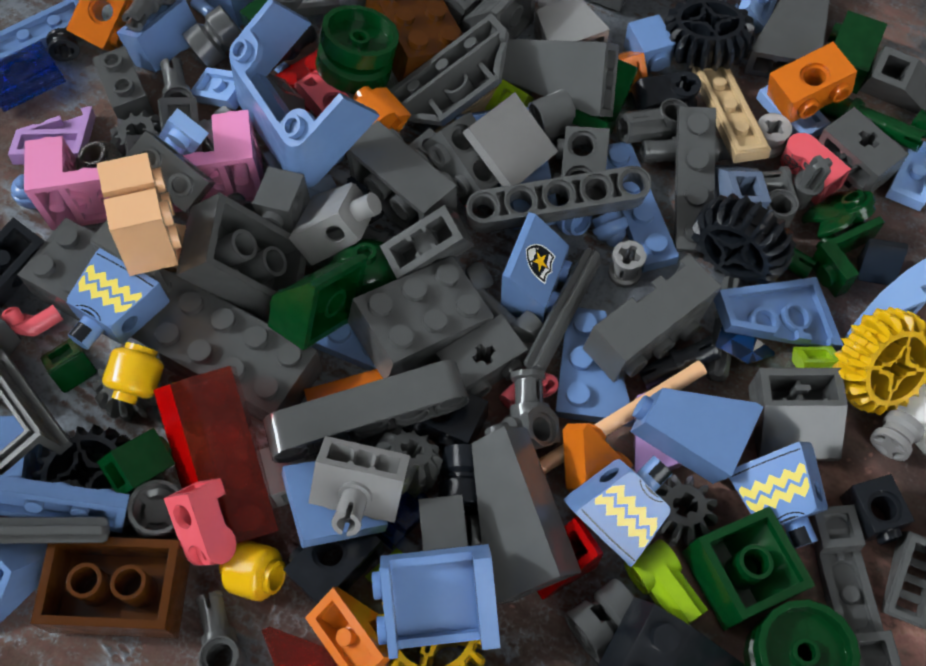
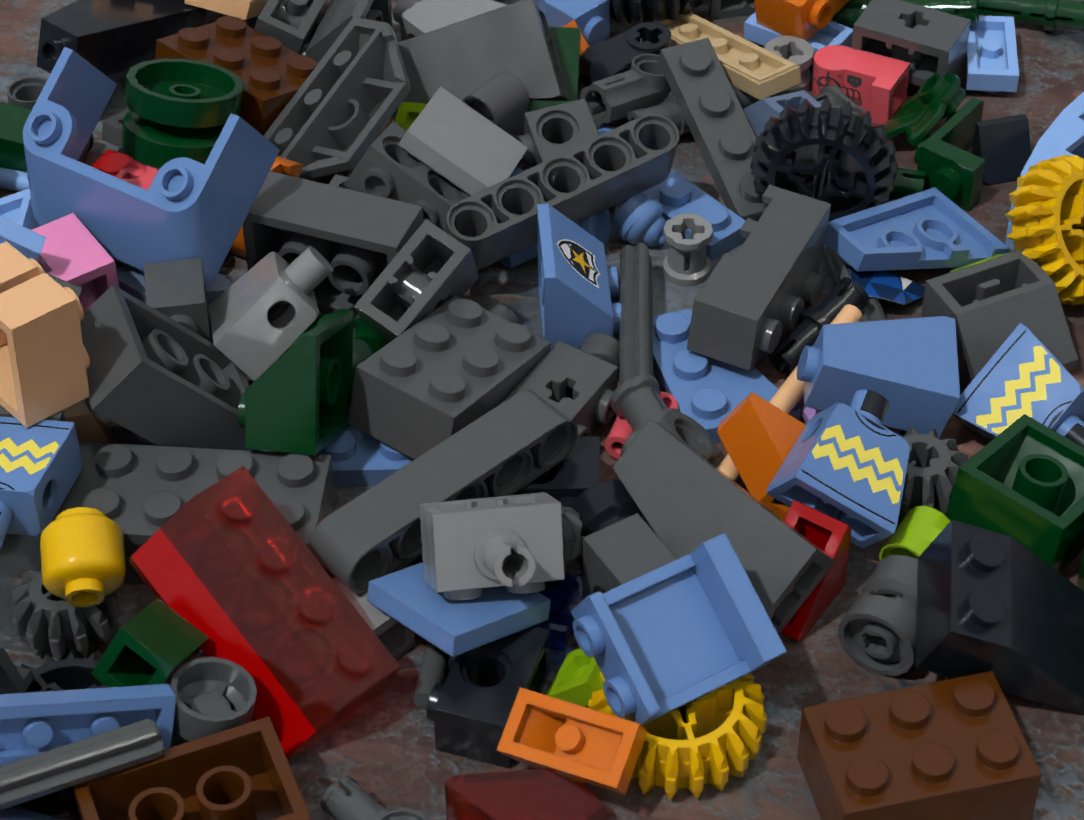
camera: 25 degrees left, 20 degrees down
coral leg [164,478,236,566] -> none
yellow head [219,540,286,602] -> none
dark grey axle [794,155,833,211] -> none

